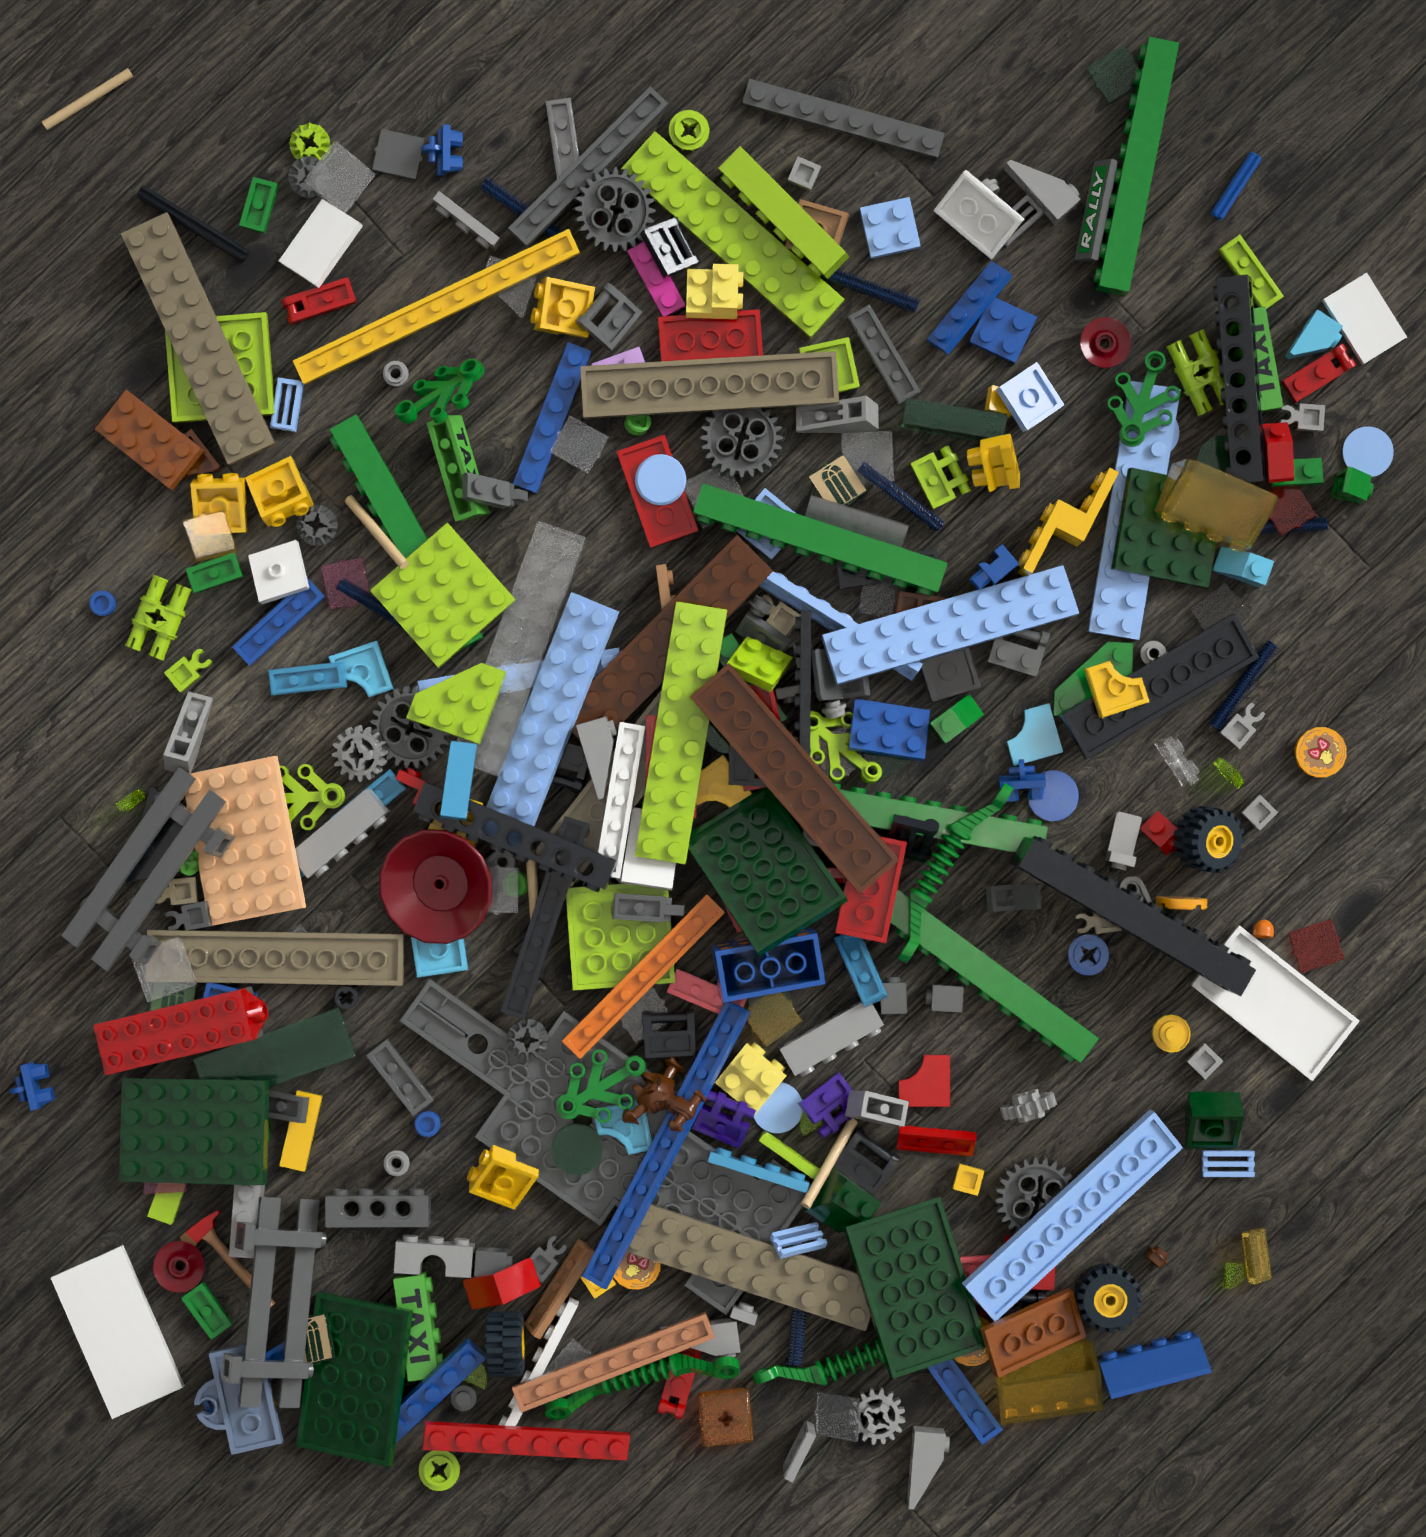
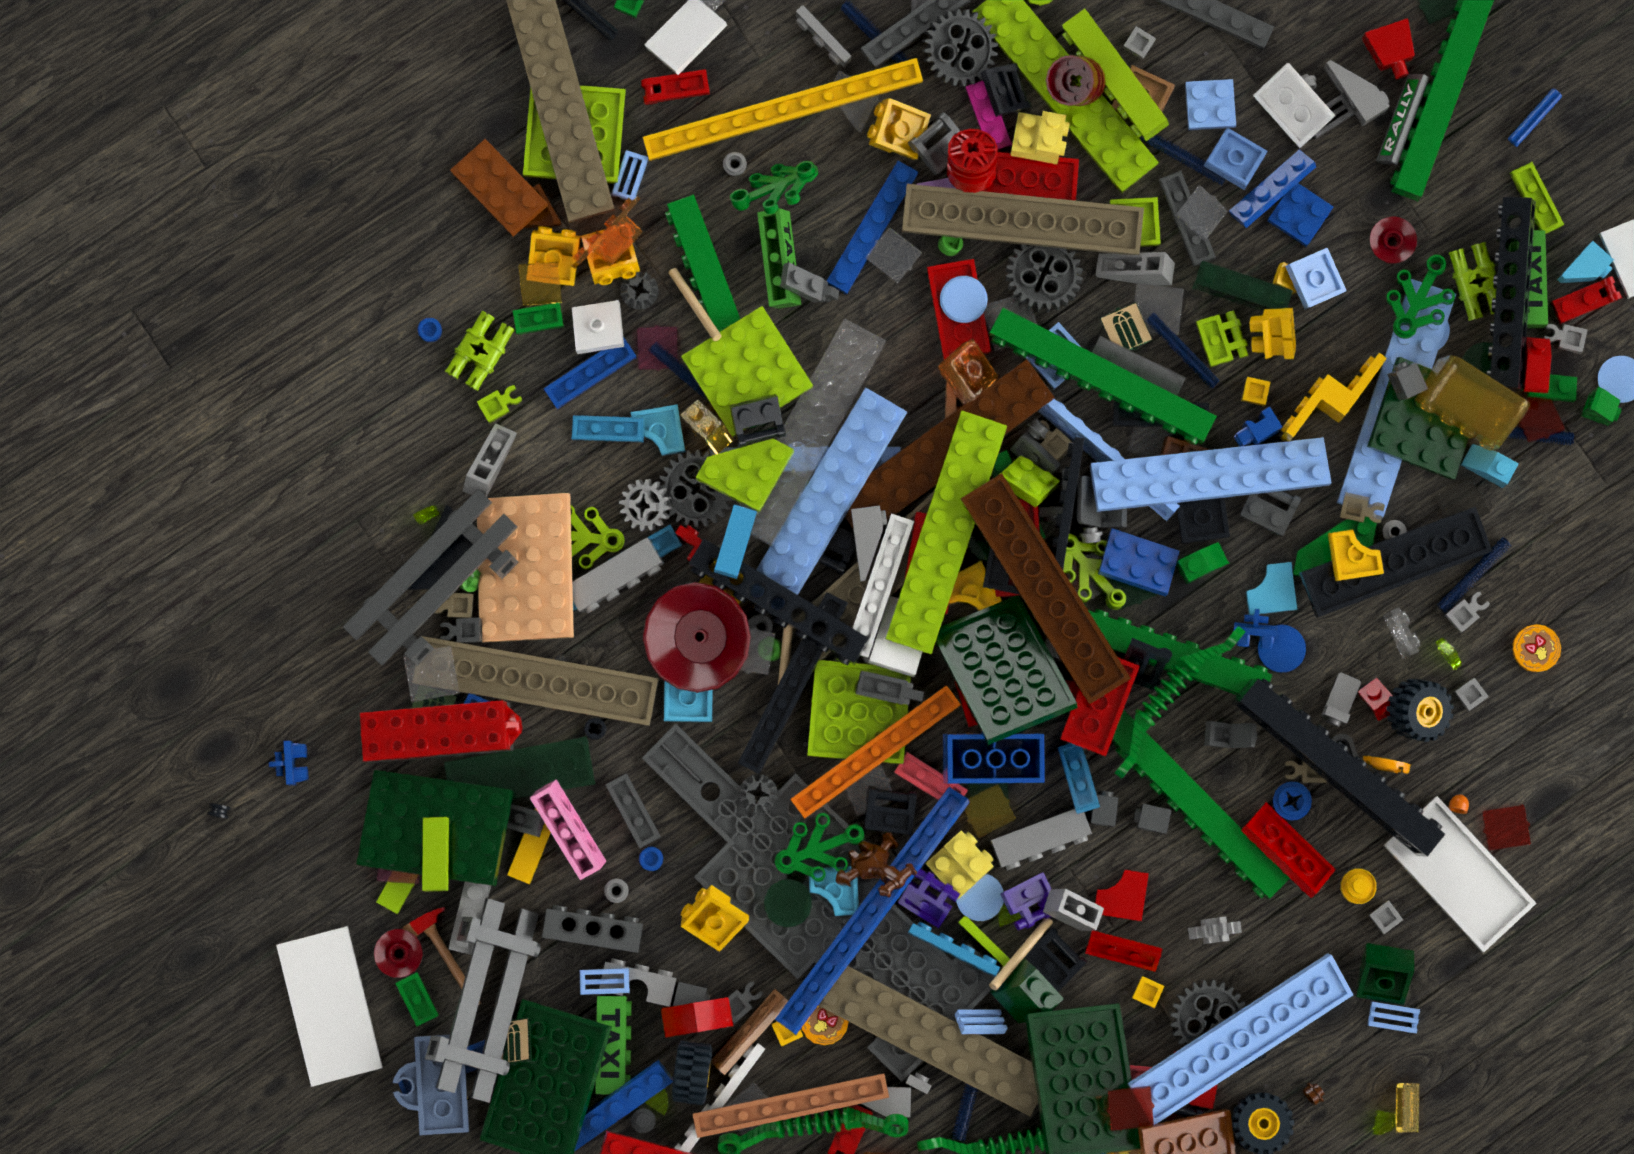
camera: 10 degrees right, 5 degrees down
none -> lime tile [422,817,449,892]
none -> bright pink brick [530,779,606,880]
none -> clear orange bracket [571,196,643,269]
none -> light blue tile [580,968,630,995]
none -> clear yellow brick [680,399,734,454]
none -> black plate [729,394,786,448]
none -> clear orange brick [938,339,999,405]
none -> red wheel [947,129,998,193]
none -> wheel [1046,55,1106,106]
none -> clear red piece [1107,1086,1155,1131]
none -> clear piece [1175,185,1228,241]
none -> medium blue tile [1204,127,1268,190]
none -> yellow plate [1241,377,1271,406]
none -> red plate [1241,802,1336,898]
none -> dark tan plate [1340,492,1385,523]
none -> red torso [1362,18,1415,79]
none -> dark grey brick [1387,361,1428,400]

